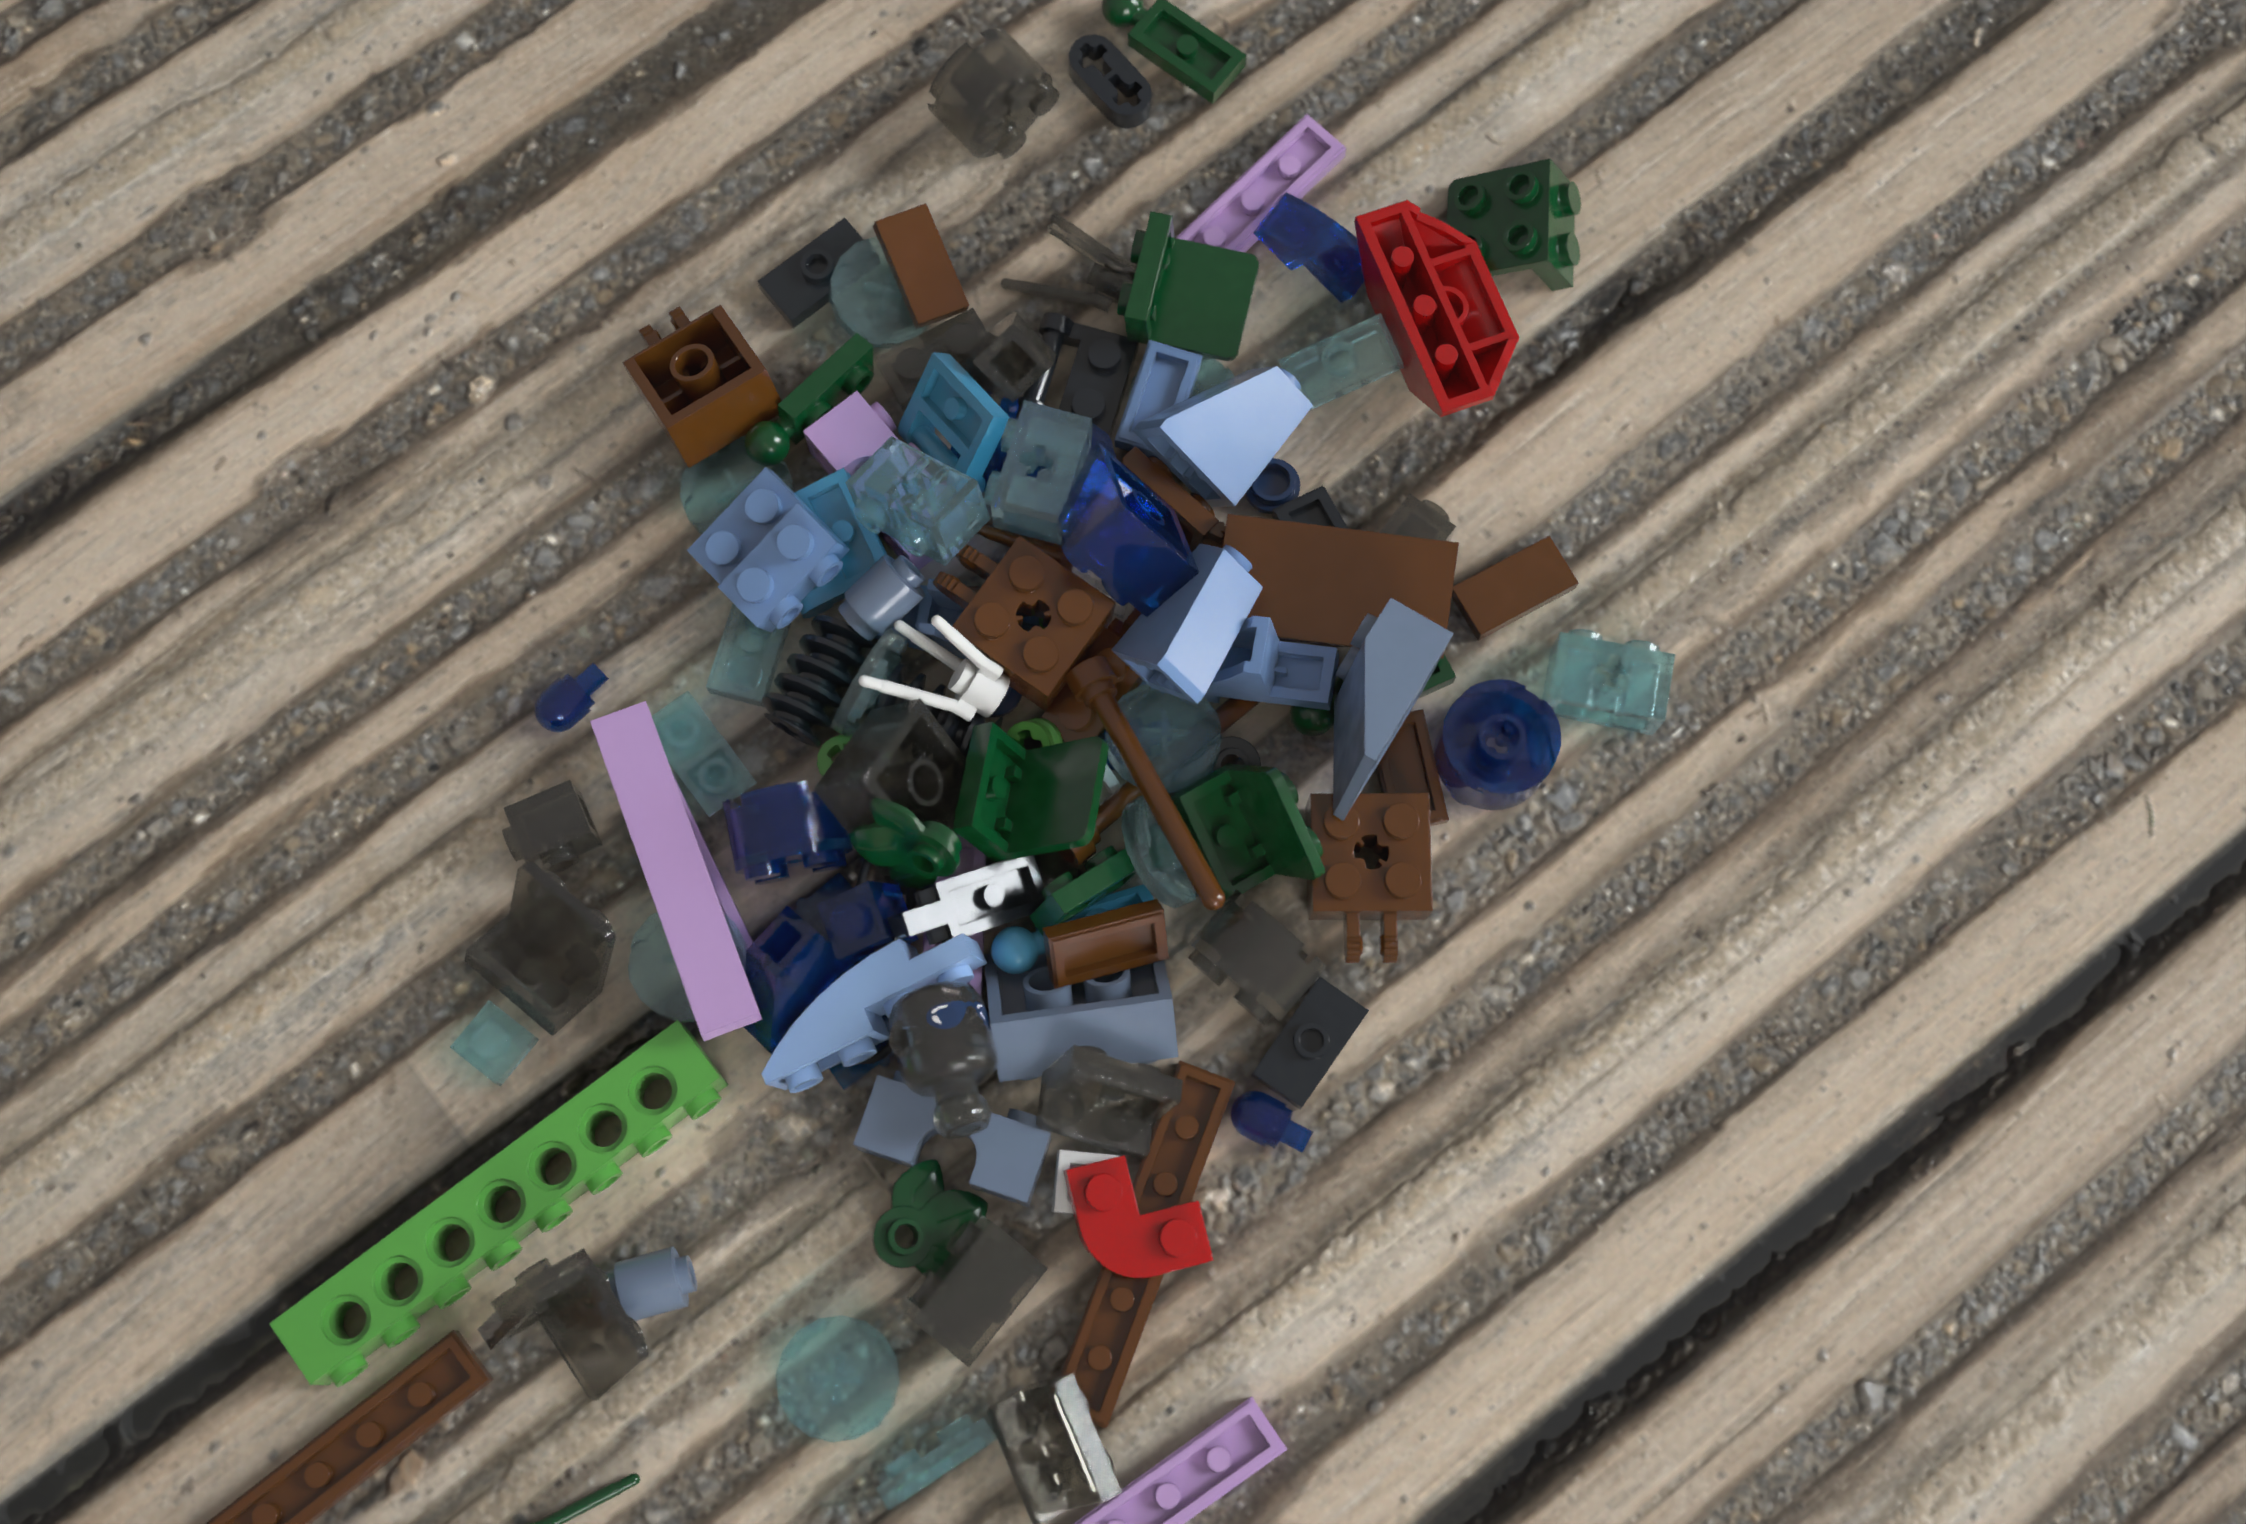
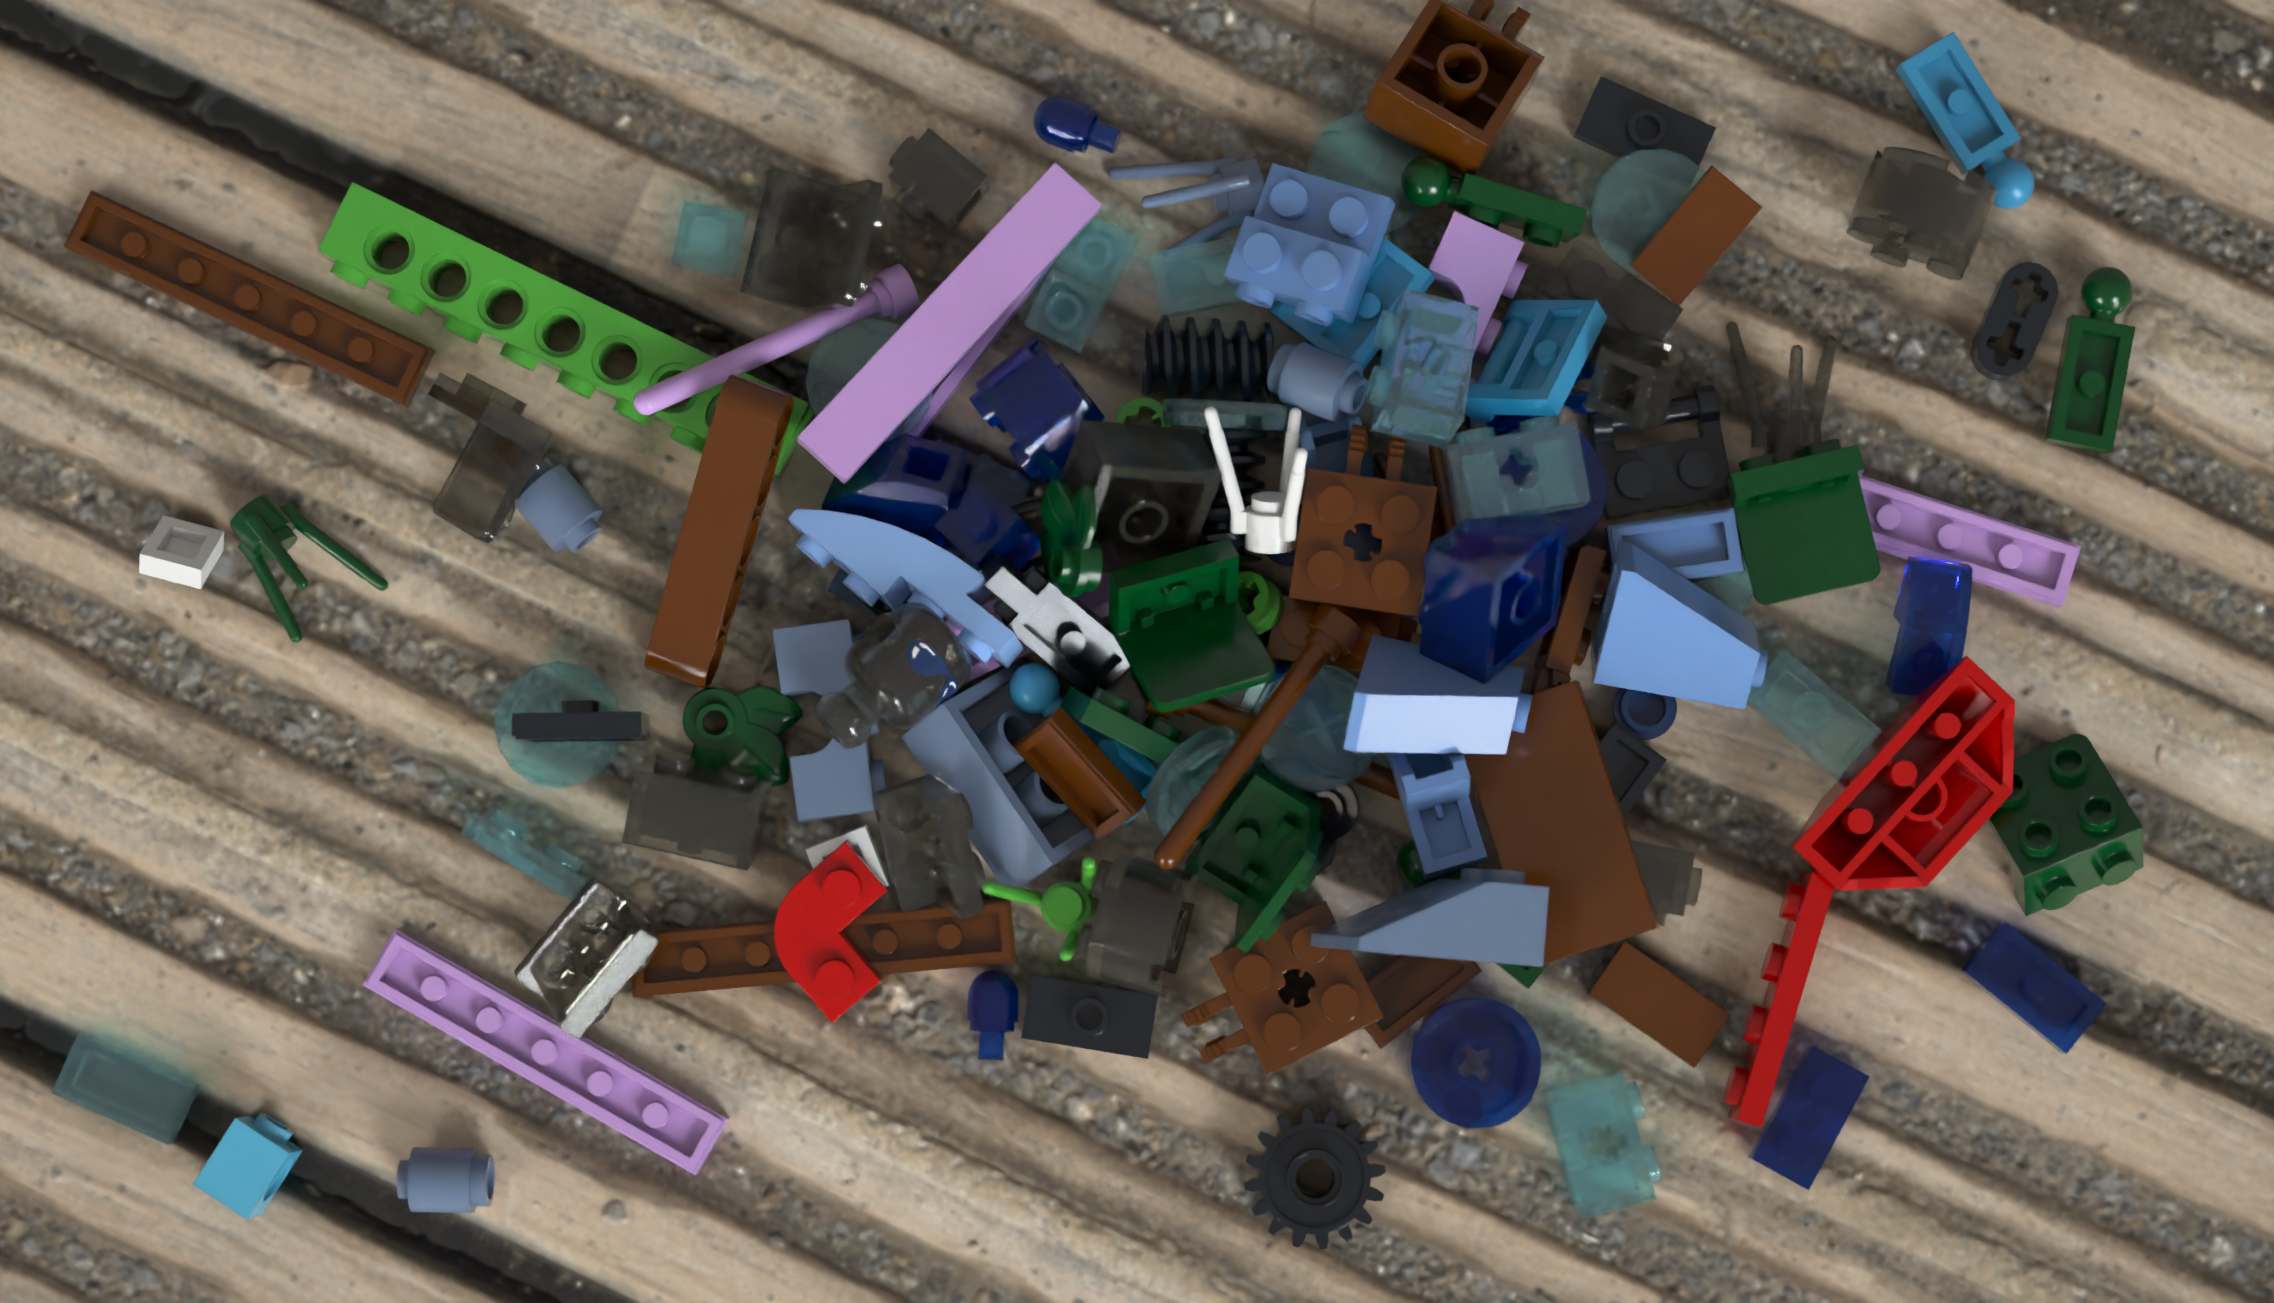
camera: 70 degrees right, 10 degrees up
none -> black plate [512,700,650,743]
none -> lavender piece [633,264,920,415]
none -> reddish brown beam [645,374,794,689]
none -> bright green plant [982,856,1100,961]
none -> sand blue plant [1108,155,1265,261]
none -> black gear [1244,1106,1386,1249]
none -> red plate [1723,872,1834,1128]
none -> clear blue plate [1748,1045,1869,1190]
none -> dark azure plate [1895,32,2034,209]
none -> clear blue plate [1960,922,2107,1054]

